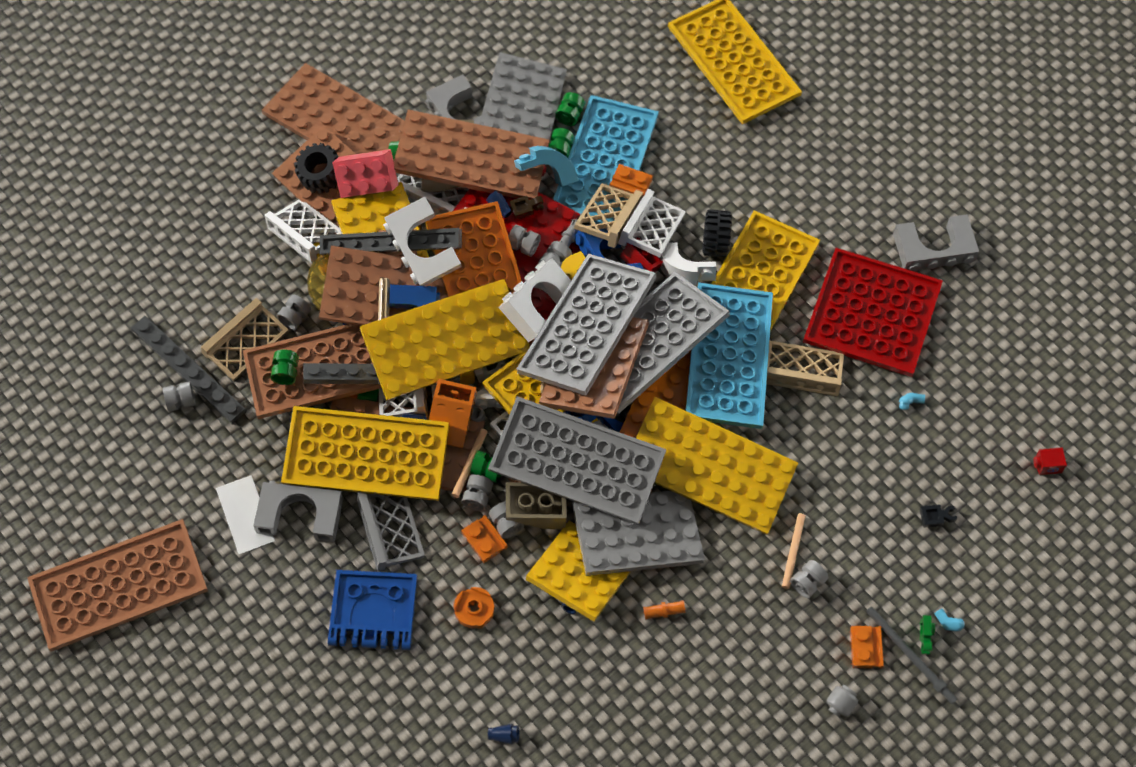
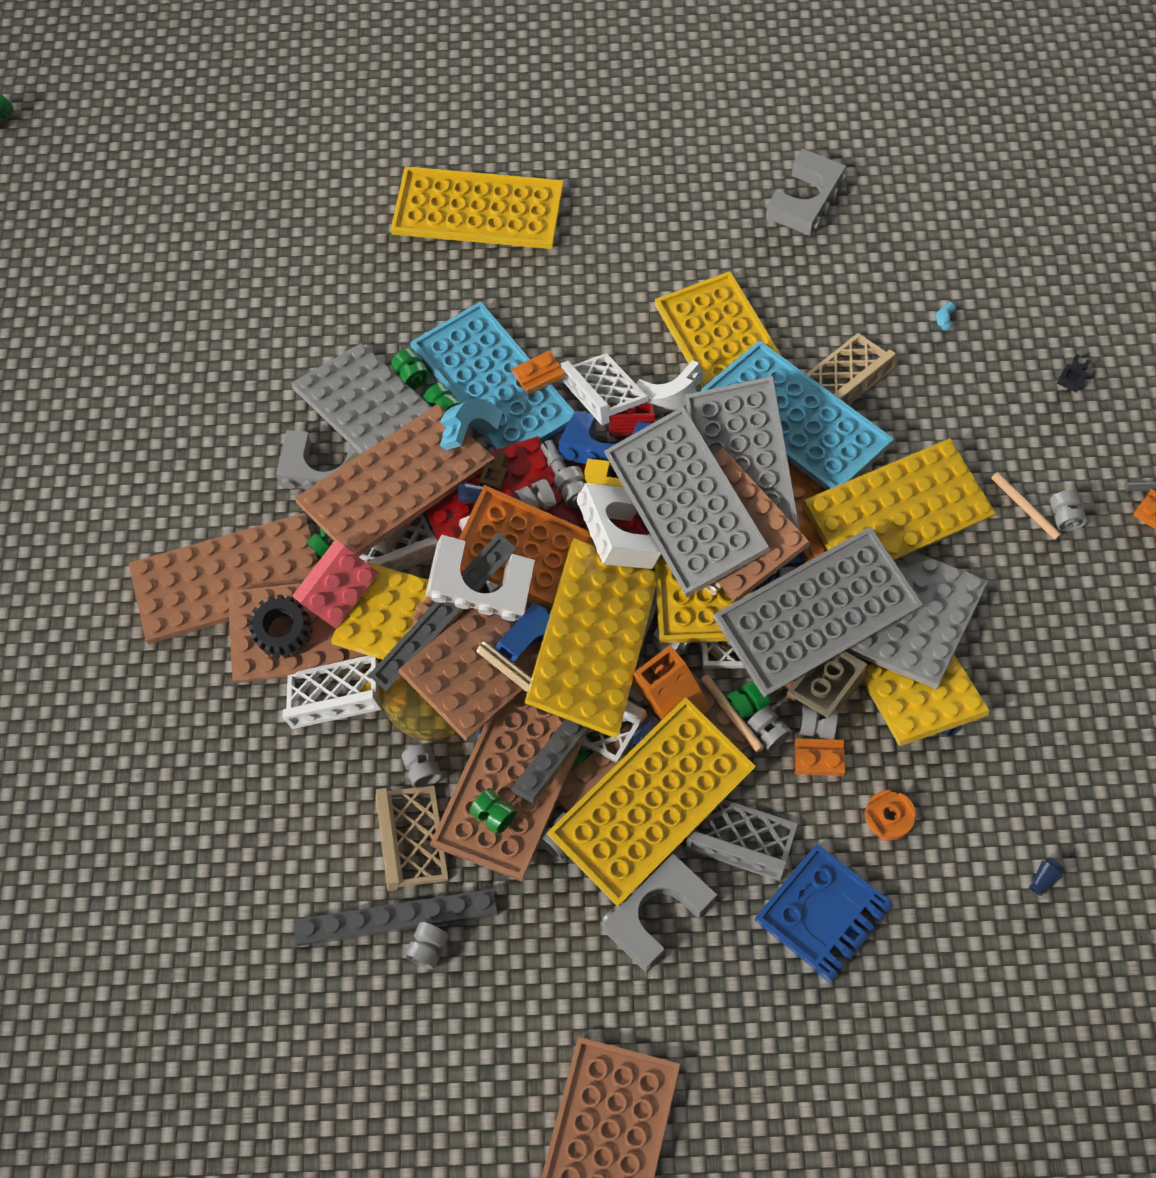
camera: 50 degrees left, 0 degrees up
white sticker [216,475,275,554] -> none
tan fence [574,183,643,248] -> none
orange pin [643,600,686,620] -> none
black tyre [702,209,732,257] -> none
red plate [803,248,943,377] -> none
red brick [1033,447,1067,475] -> none

